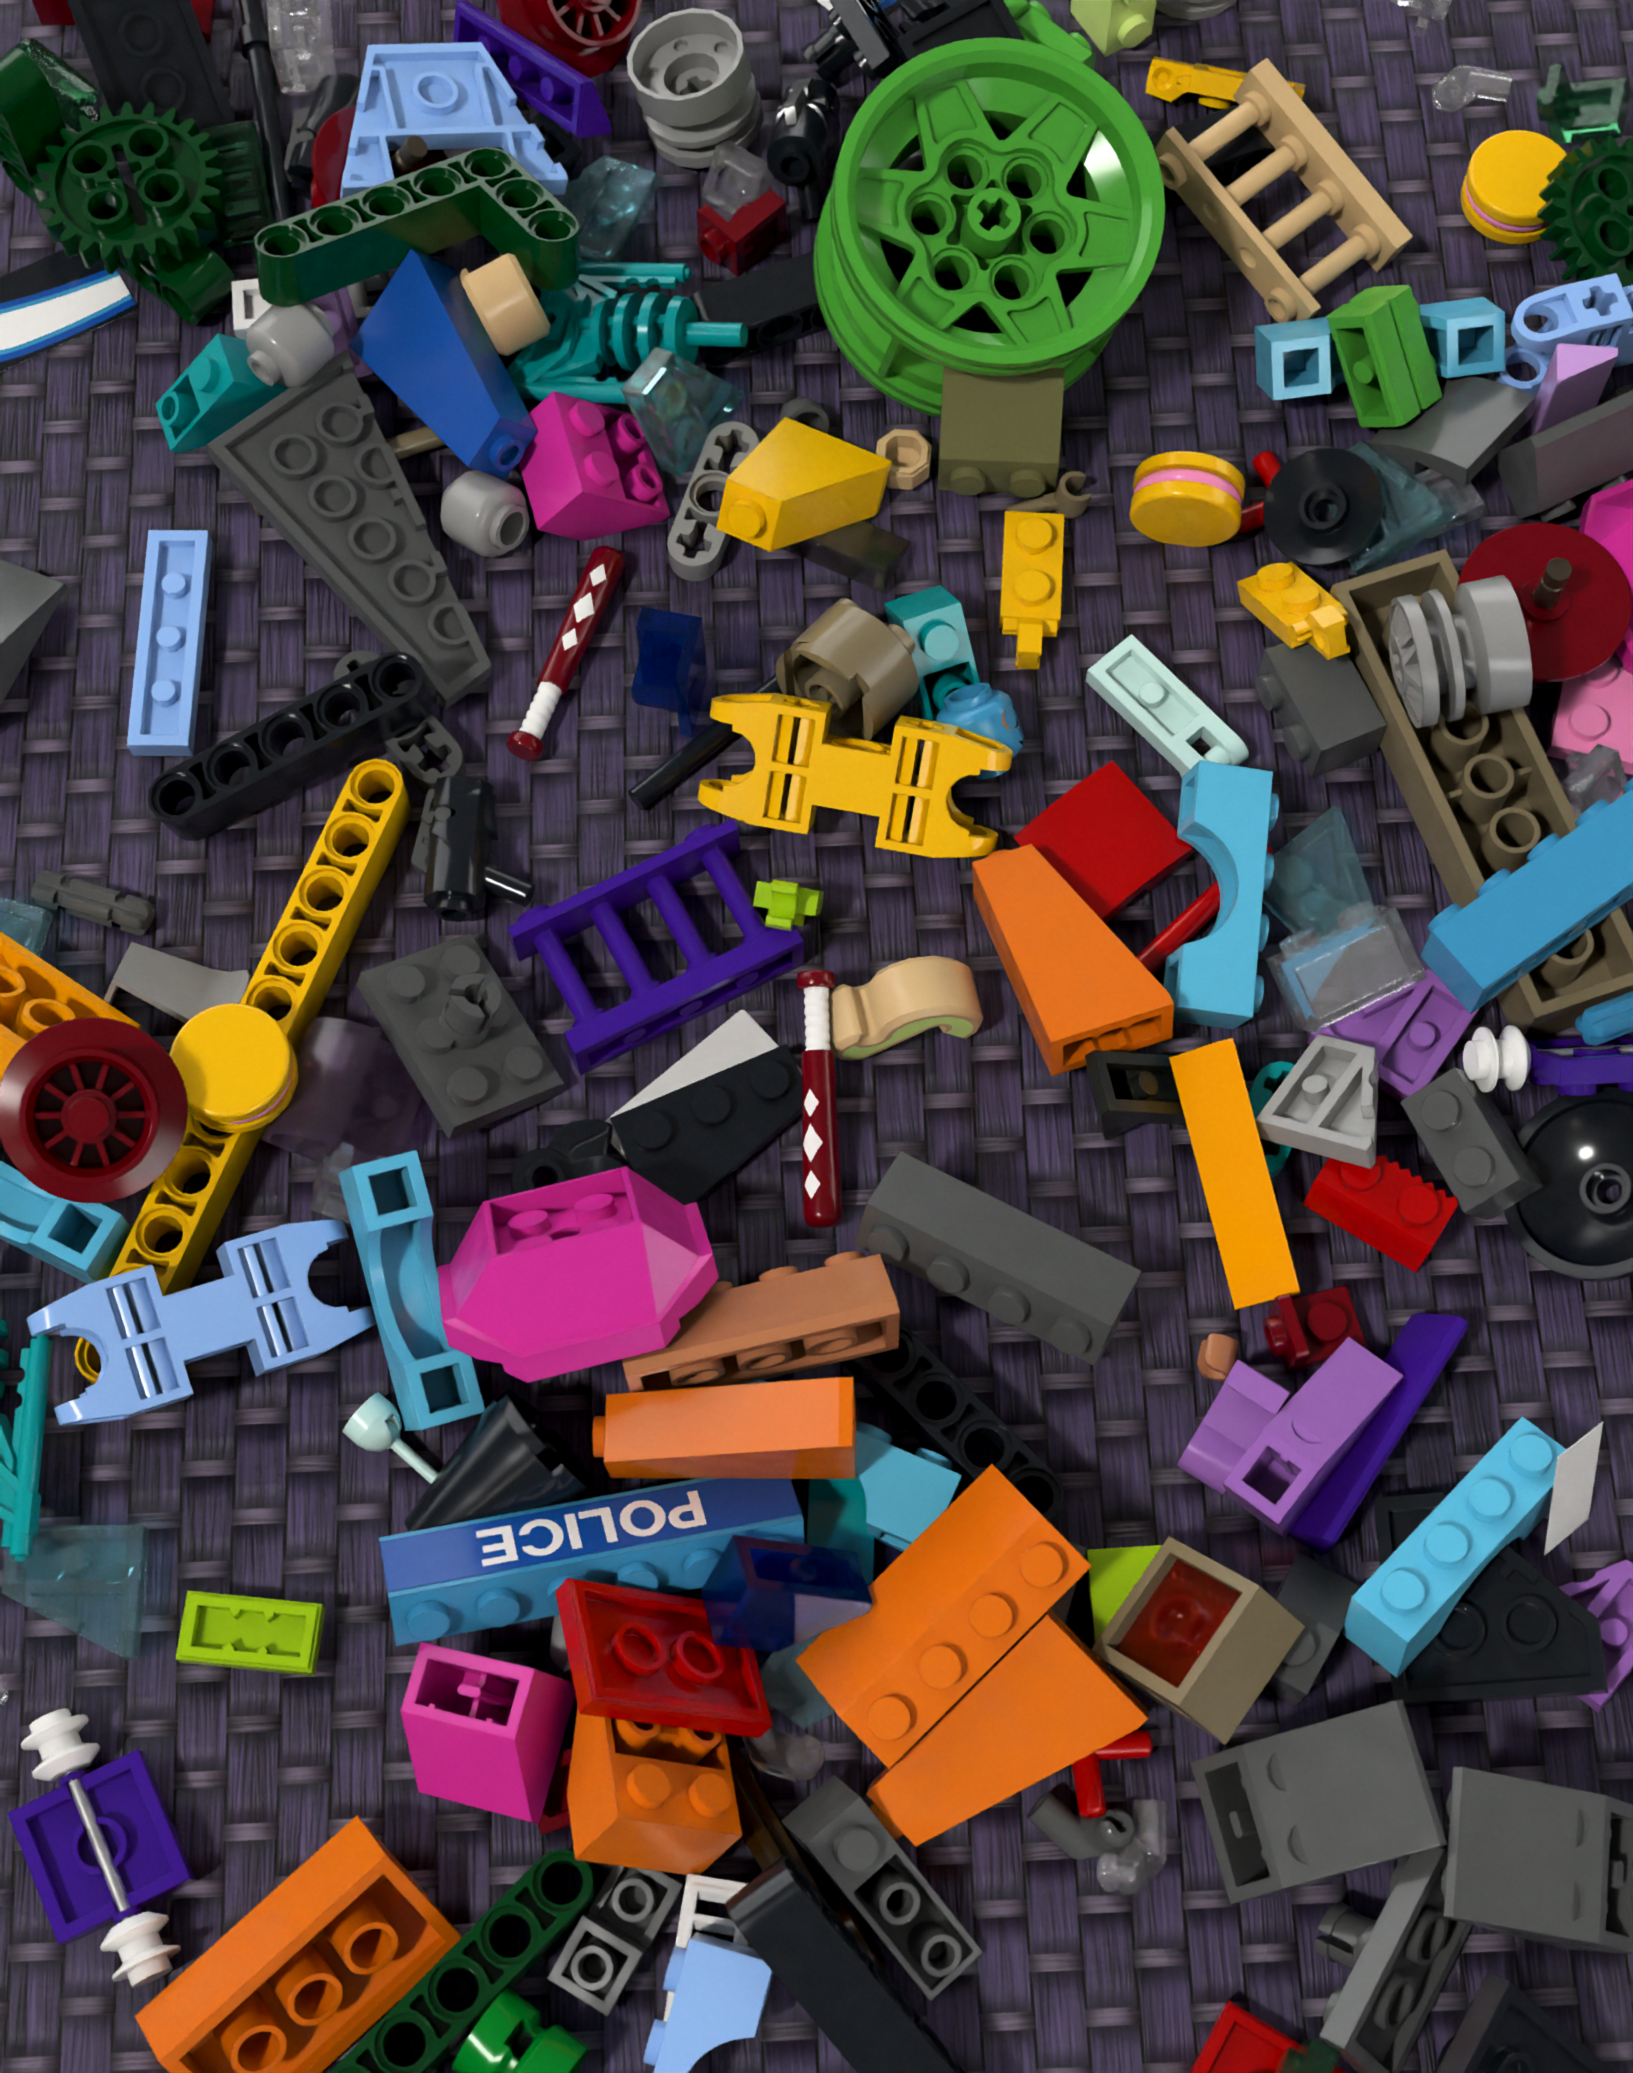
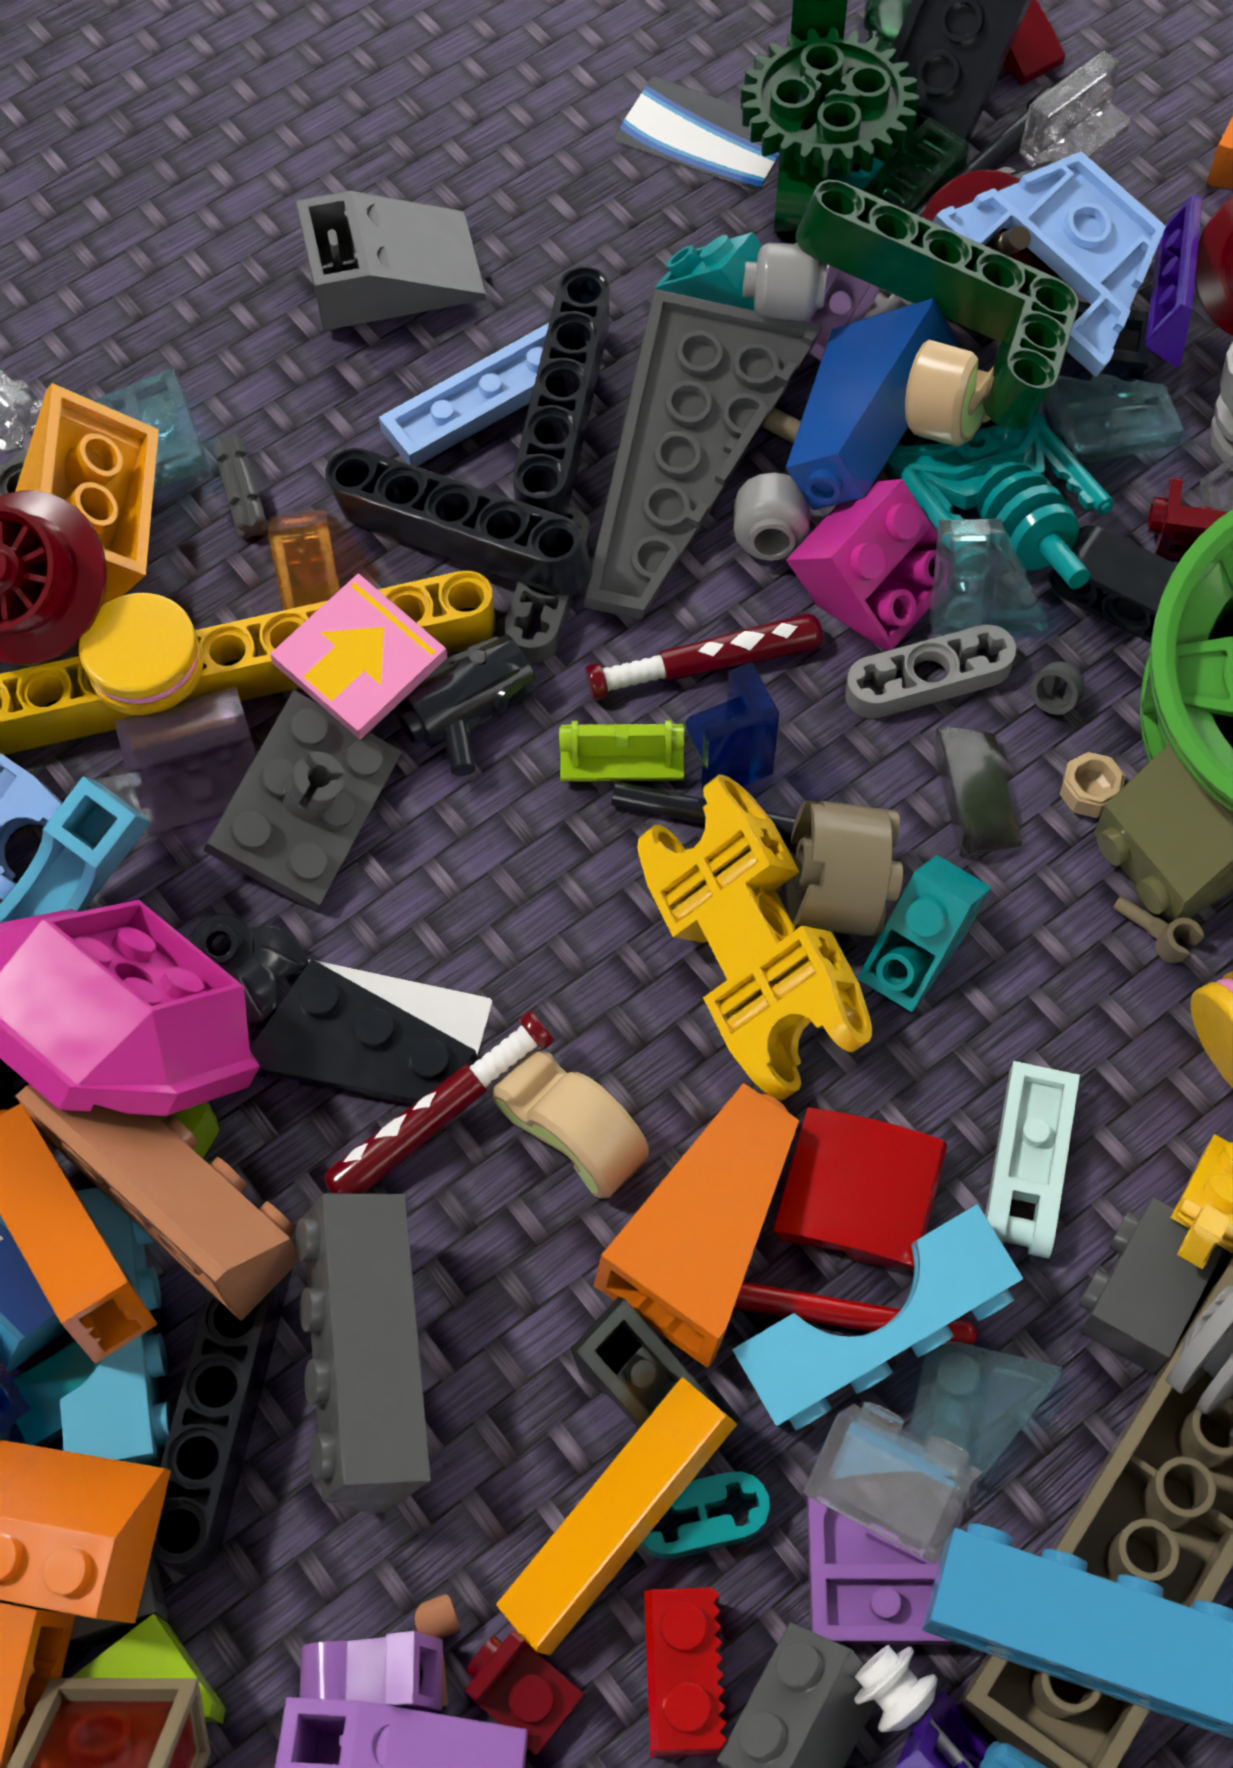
camera: 55 degrees right, 5 degrees down
light grey piece [104,942,252,1024] -> none
dark purple fence [507,818,804,1076] -> none
yellow slope [716,417,892,552] -> none
lime plate [753,879,824,931] -> none
dark azure head [936,683,1024,779] -> none
yellow hinge [999,511,1064,670] -> none
light grey wing [1255,1034,1379,1169] -> none
none -> clear orange slope [267,508,340,610]
none -> bright pink tile [270,573,447,740]
none -> black beam [513,266,610,517]
none -> lime hinge [559,720,684,781]

